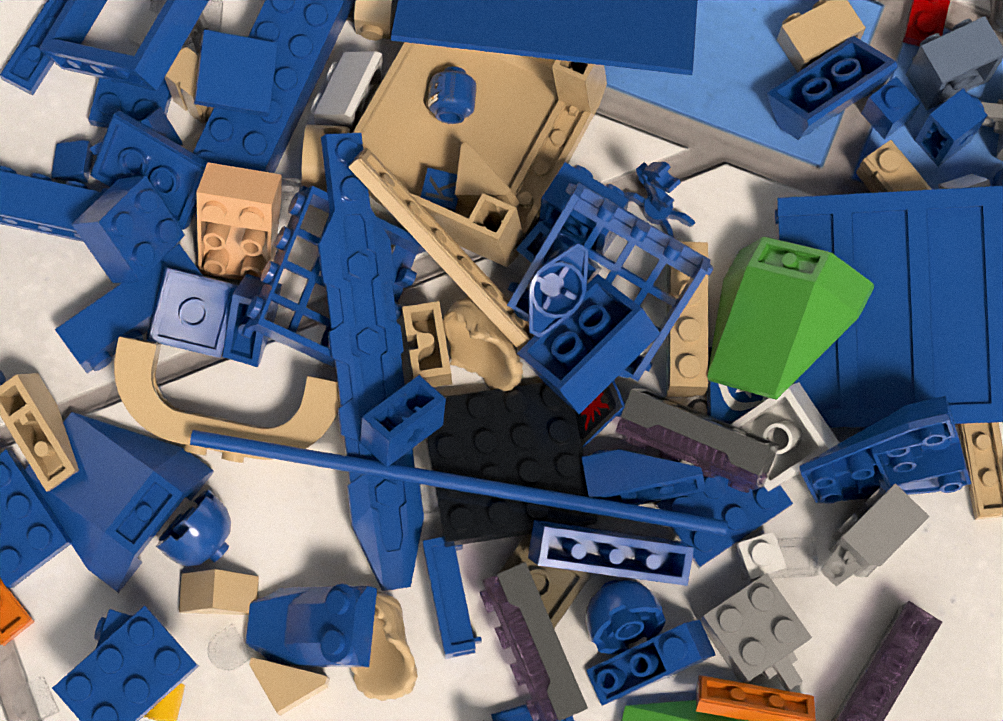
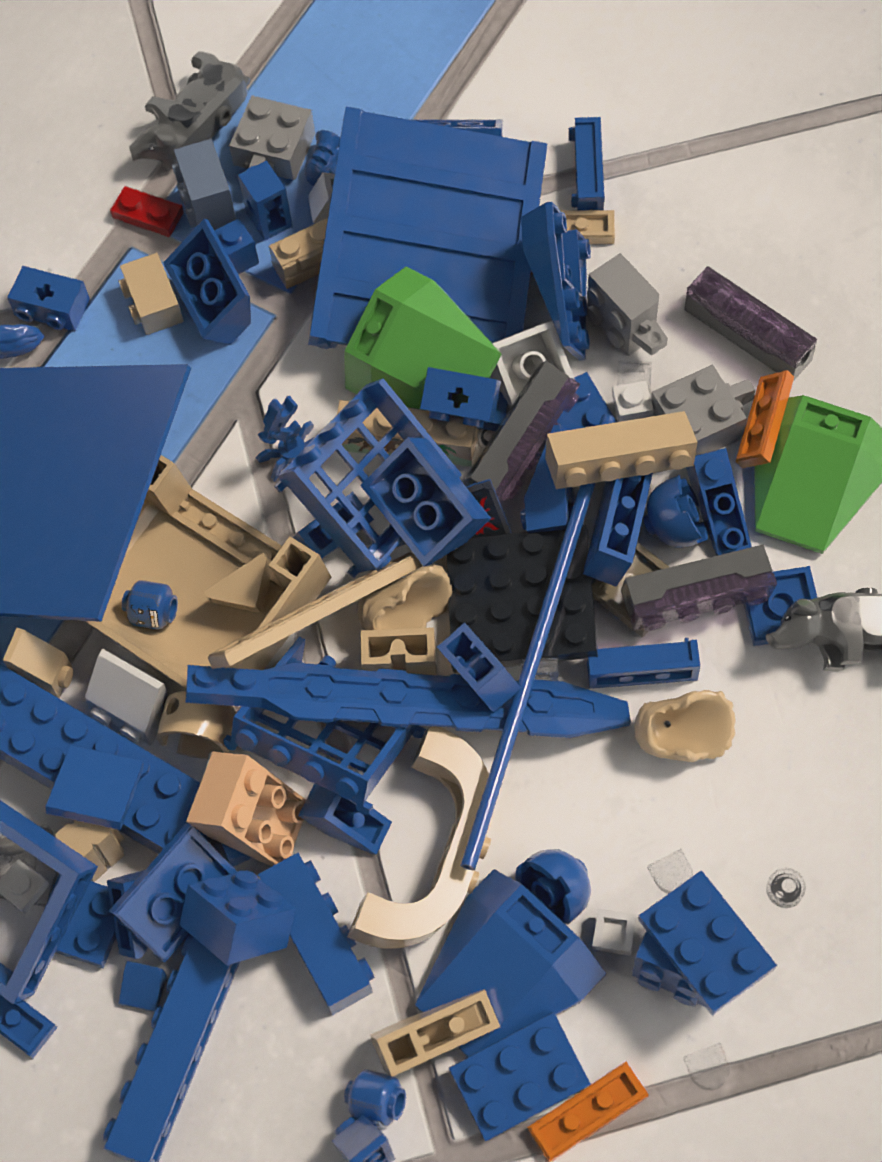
camera: 75 degrees left, 10 degrees down
tile [146,267,239,358] -> none
tan slope [179,569,259,615] -> none
blue slope [246,583,377,668] -> none
tan slope [249,657,330,716] -> none
blue tile [421,168,458,212] -> none
blue hat [528,243,589,338] -> none
blue brick [539,162,629,256] -> none
none -> blue brick [420,367,501,428]
none -> tan brick [545,411,698,489]
none -> white plate [592,909,636,956]

